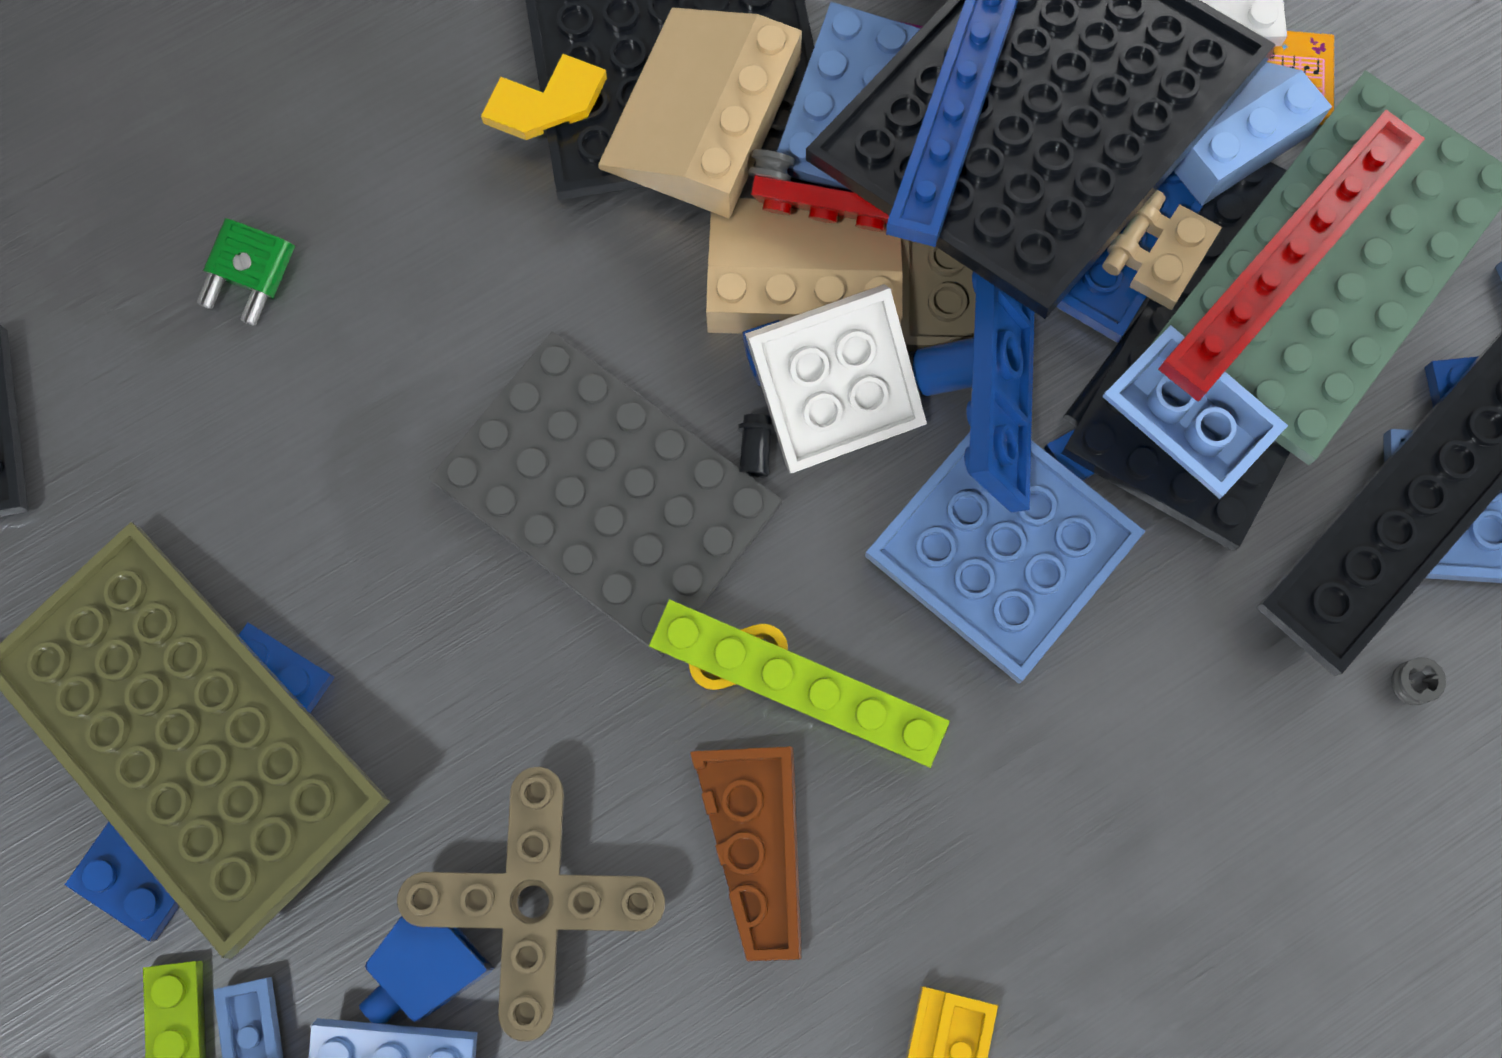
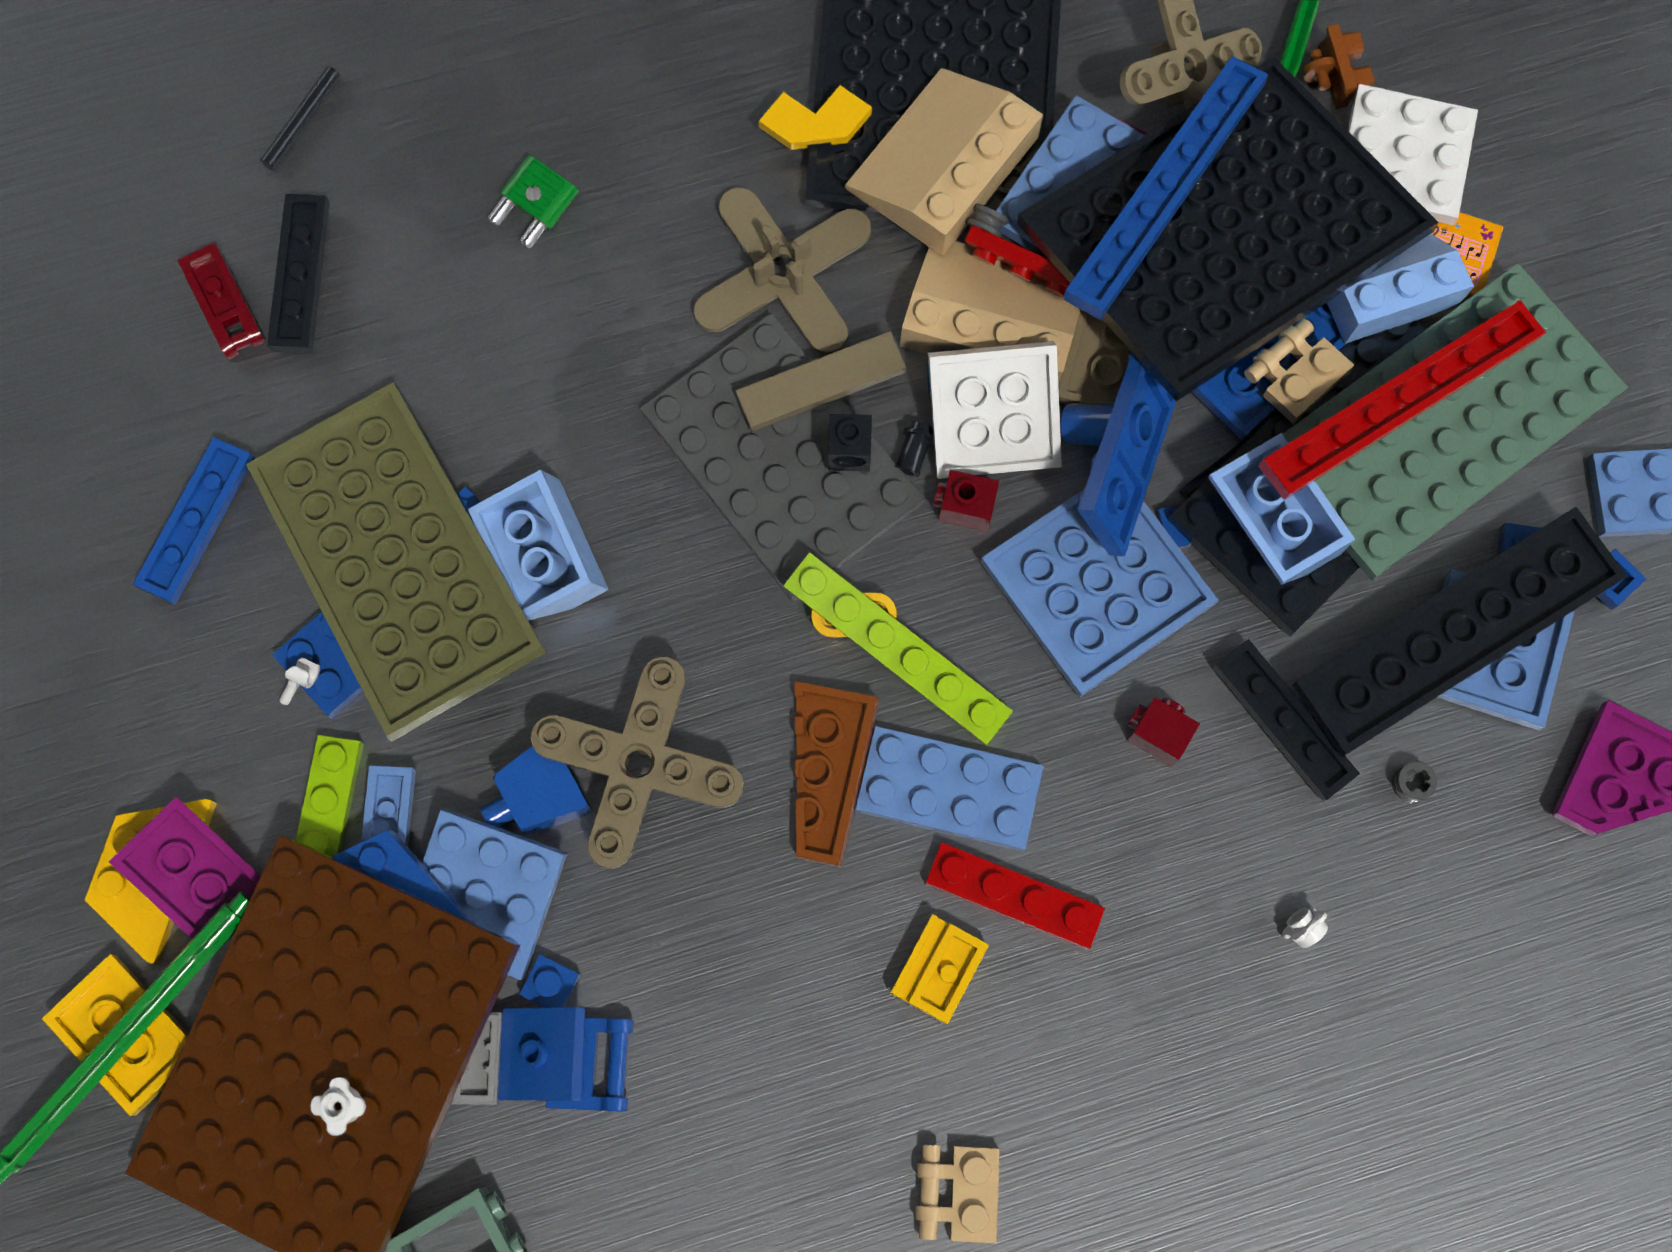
camera: 15 degrees right, 0 degrees up
none -> white hand [279,657,320,705]
none -> light blue slope [468,469,609,621]
none -> dark tan piece [694,187,871,355]
none -> dark tan tile [736,331,906,432]
none -> black brick [828,414,872,472]
none -> medium blue plate [855,726,1044,852]
none -> red plate [925,842,1105,950]
none -> dark red brick [933,470,999,532]
none -> dark red brick [1127,697,1200,767]
none -> black plate [1213,639,1360,802]
none -> white plate [1282,907,1328,948]

